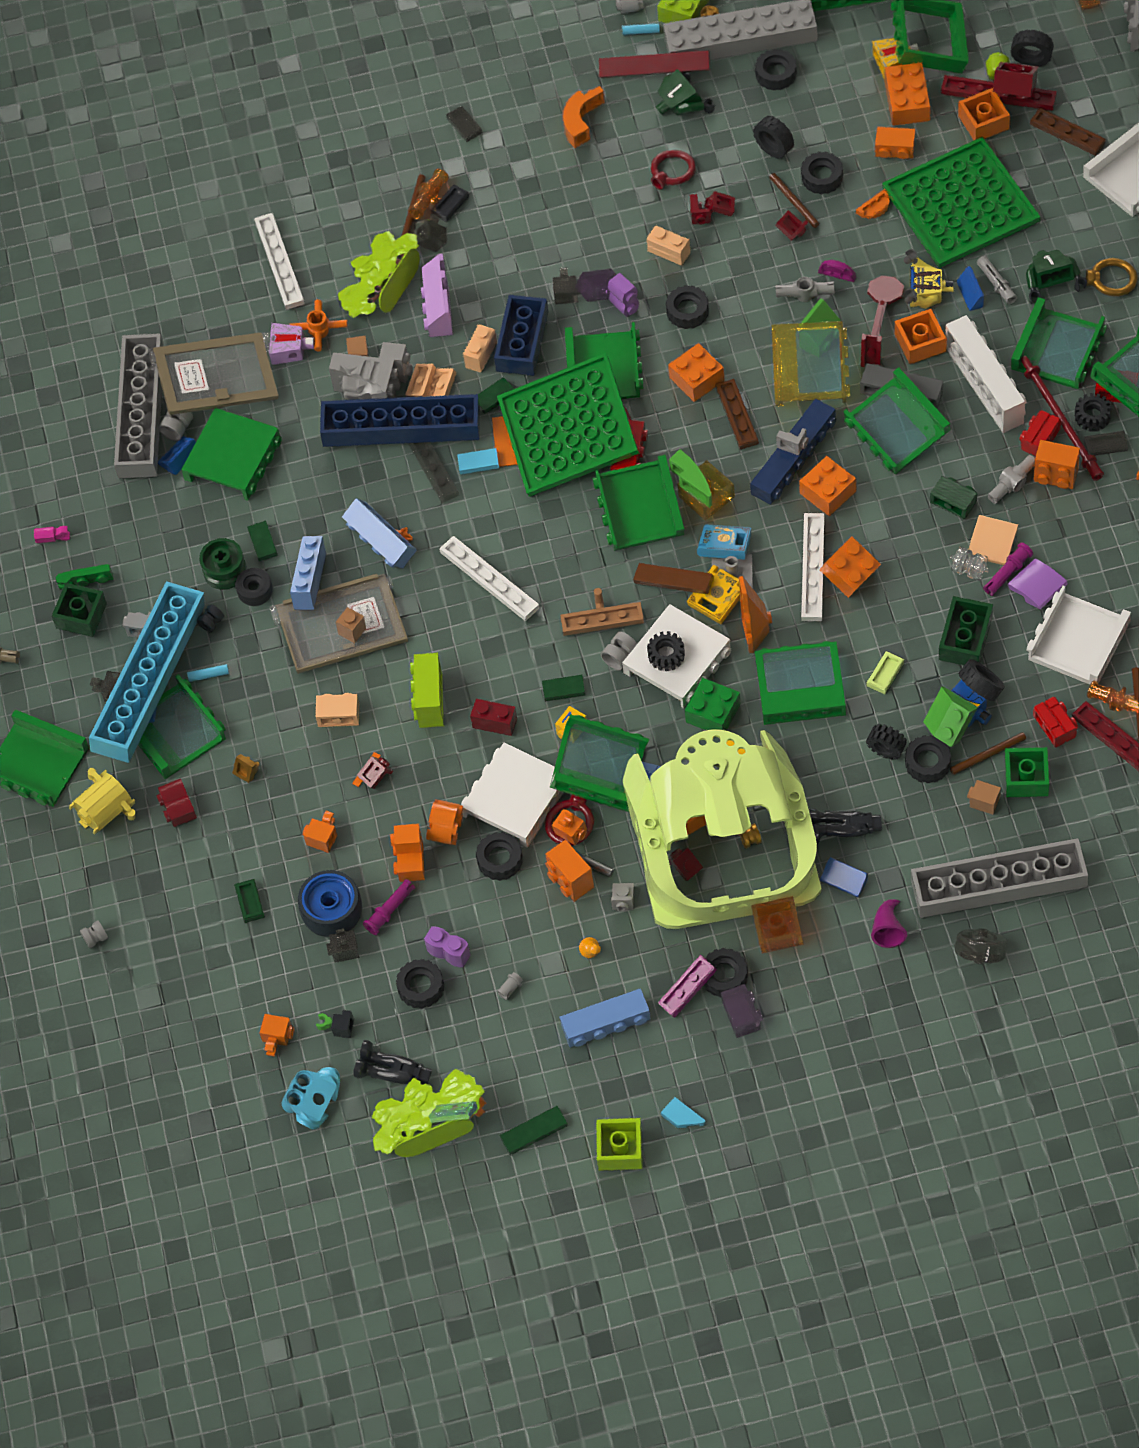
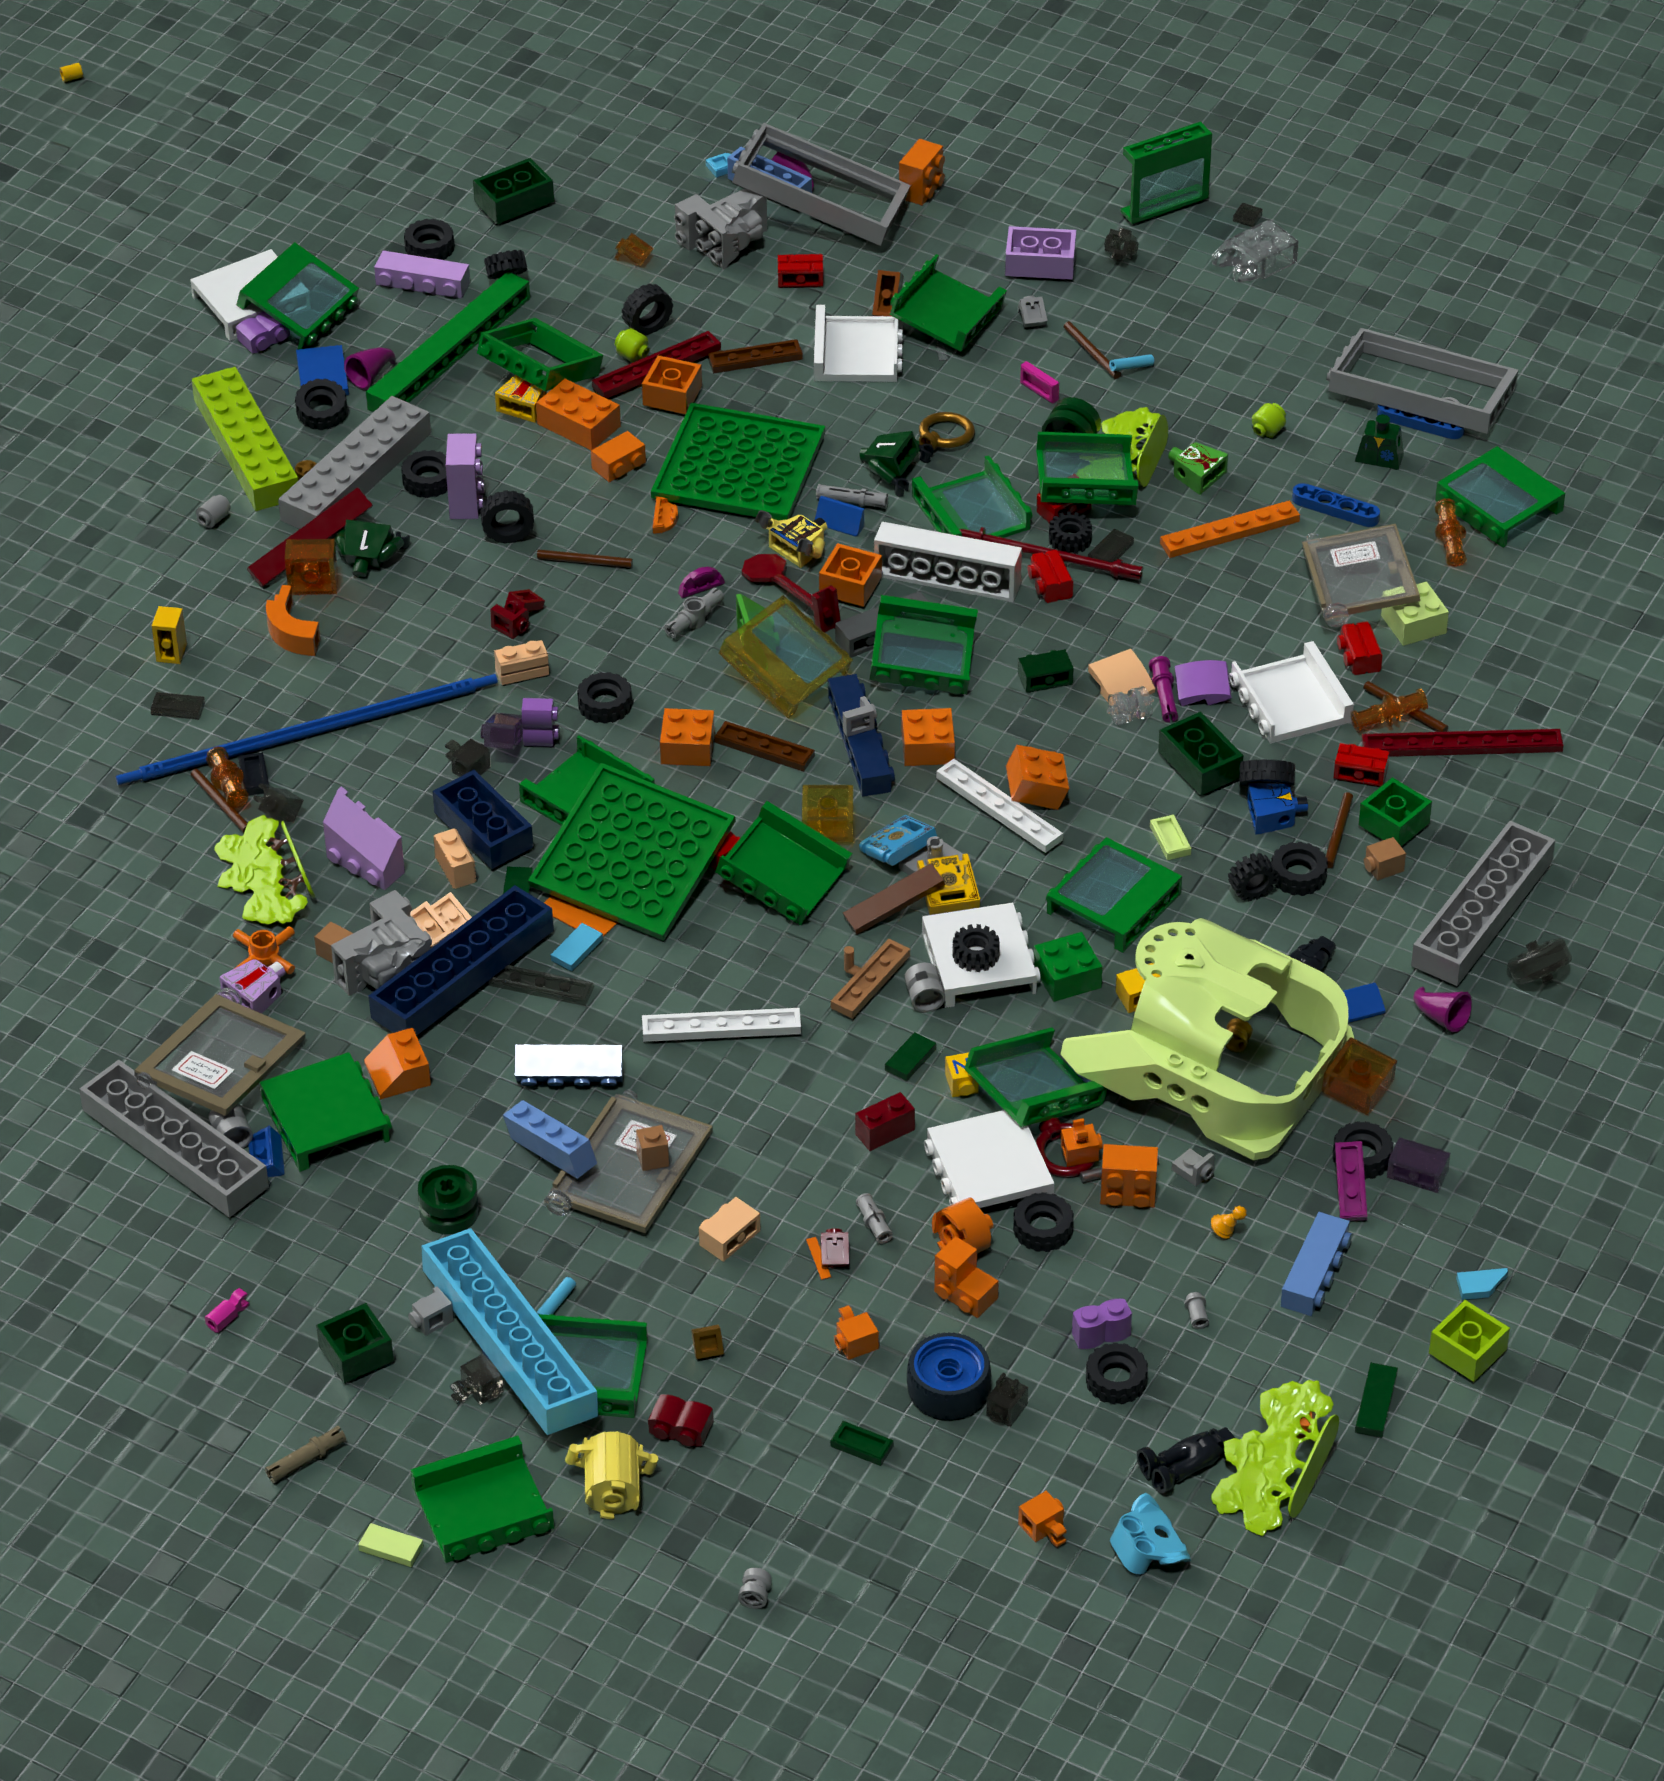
camera: 55 degrees left, 15 degrees down
green hinge [55,564,114,590] -> none
black wheel [196,604,225,633] -> none
black tyre [235,568,273,606] -> none
dark green tile [247,521,278,562] -> none
white plate [254,213,304,310] -> none
black piece [316,1010,354,1038] -> none
magenta pin [363,879,415,935] -> none
lime brick [410,653,444,728] -> none
clear light blue tile [429,1101,478,1123] -> none
medium azure piece [622,23,660,35] -> none
dark red piece [651,150,696,189] -> none
bright green slope [669,449,712,508] -> none
orange wedge [739,576,772,654] -> none
dark red bracket [775,210,808,241] -> none
black tyre [801,151,843,194] -> none
bright green slope [923,686,978,747] -> none
light grey pin [988,455,1035,504] -> none
dark red brick [993,62,1038,99] -> none
orange brick [1034,440,1080,489] -> none
none -> blue axle [115,674,498,785]
none -> yellow brick [152,606,187,664]
none -> clear orange brick [285,539,338,595]
none -> orange slope [364,1028,431,1099]
none -> lavender brick [446,433,484,519]
none -> light grey pin [856,1193,893,1244]

